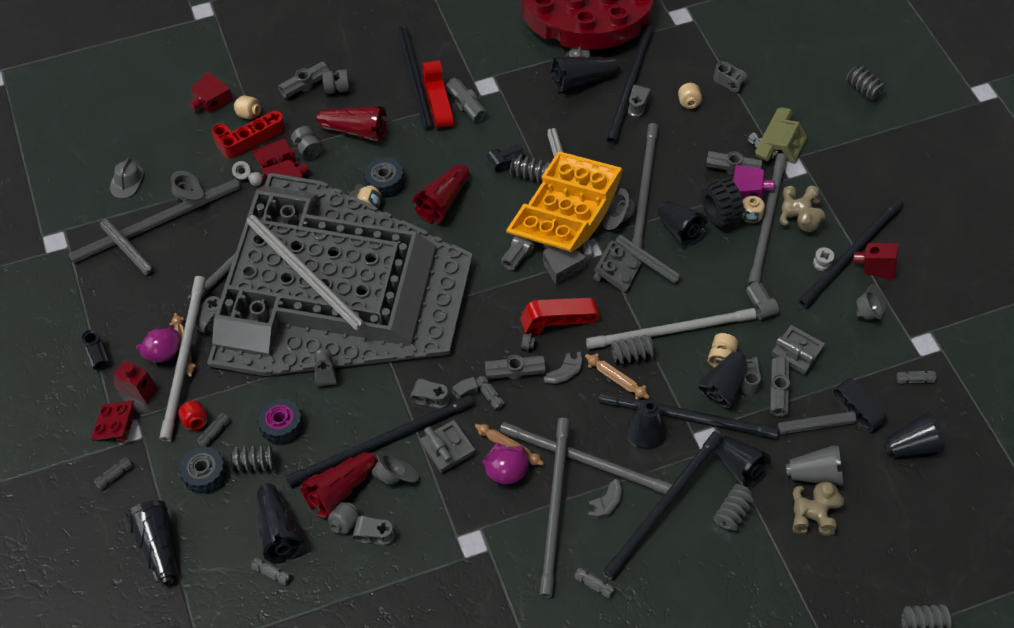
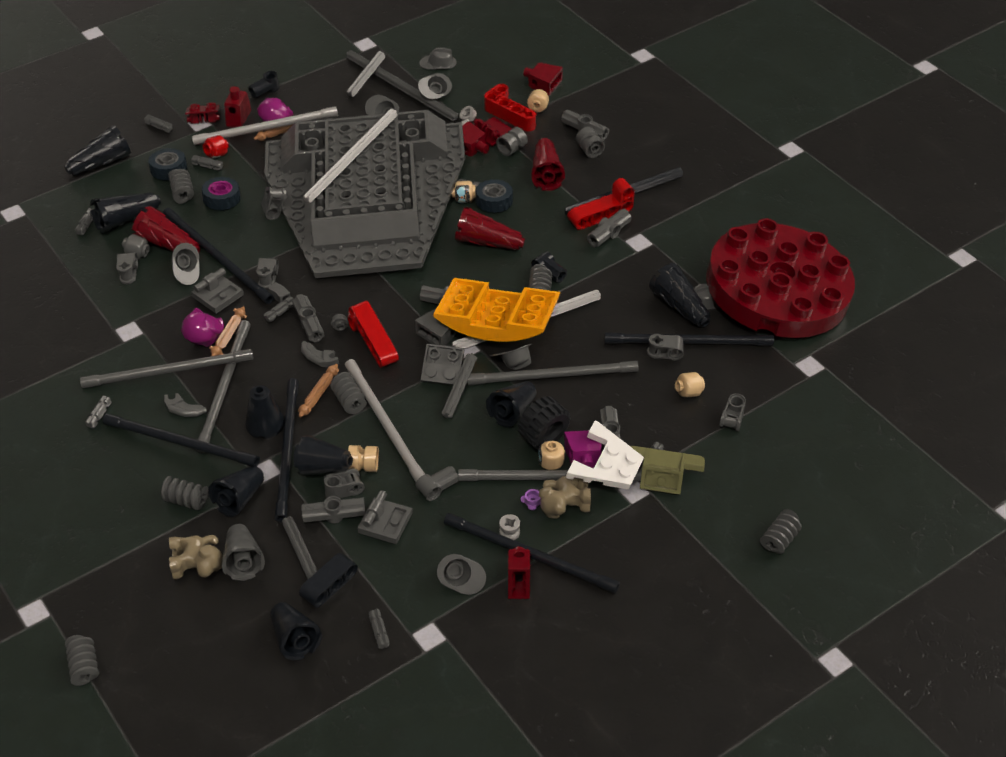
camera: 75 degrees right, 10 degrees down
none -> dark grey piece [365,95,399,115]
none -> medium lavender plate [521,489,541,510]
none -> white wing [565,420,644,490]

